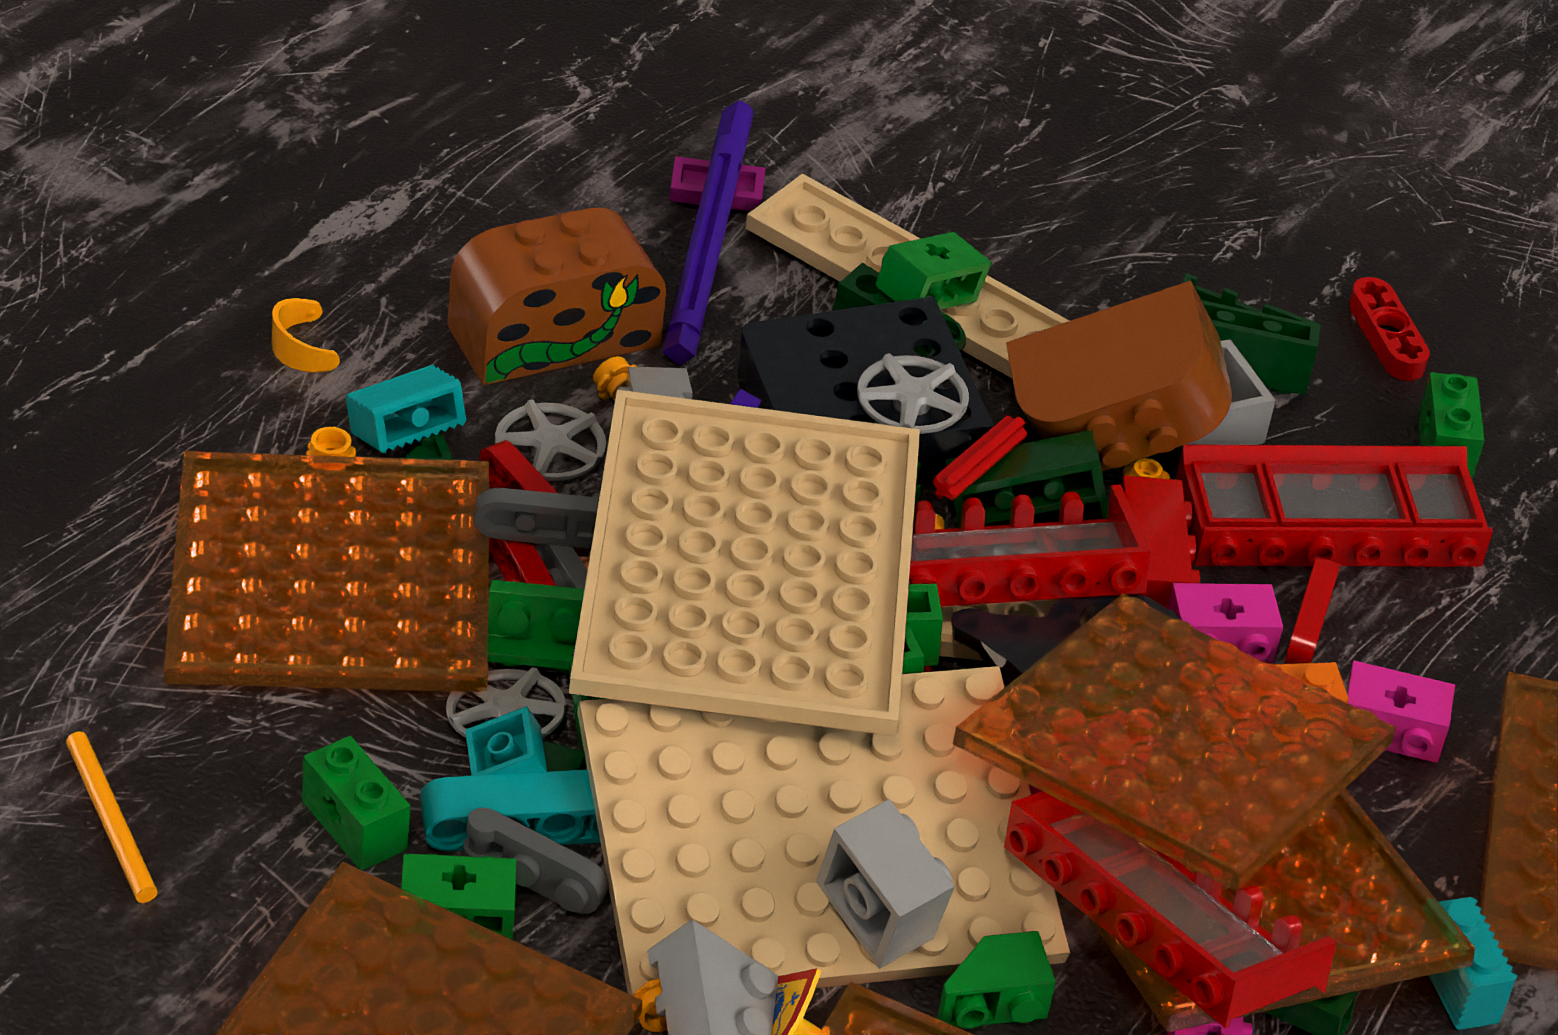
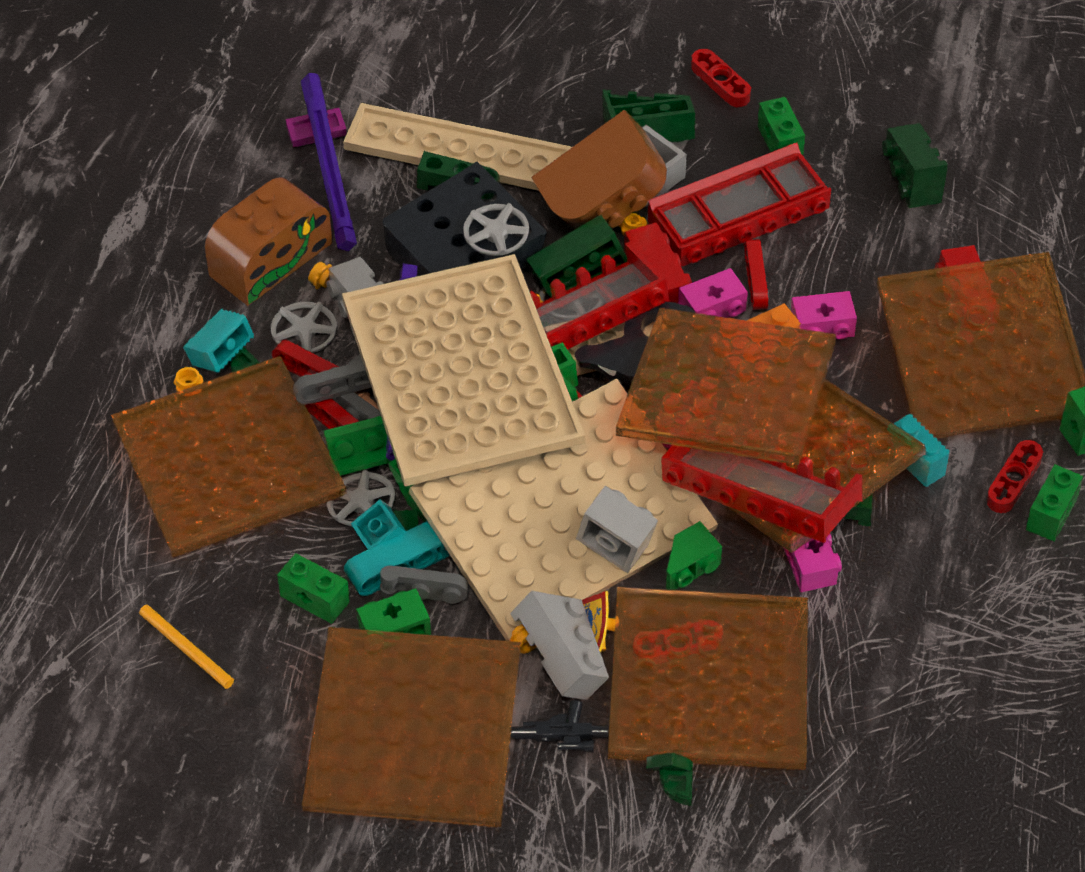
camera: 15 degrees left, 10 degrees up
light orange helmet [271,298,340,372] -> none
green brick [875,232,992,310] -> none
red axle [932,416,1027,500] -> none

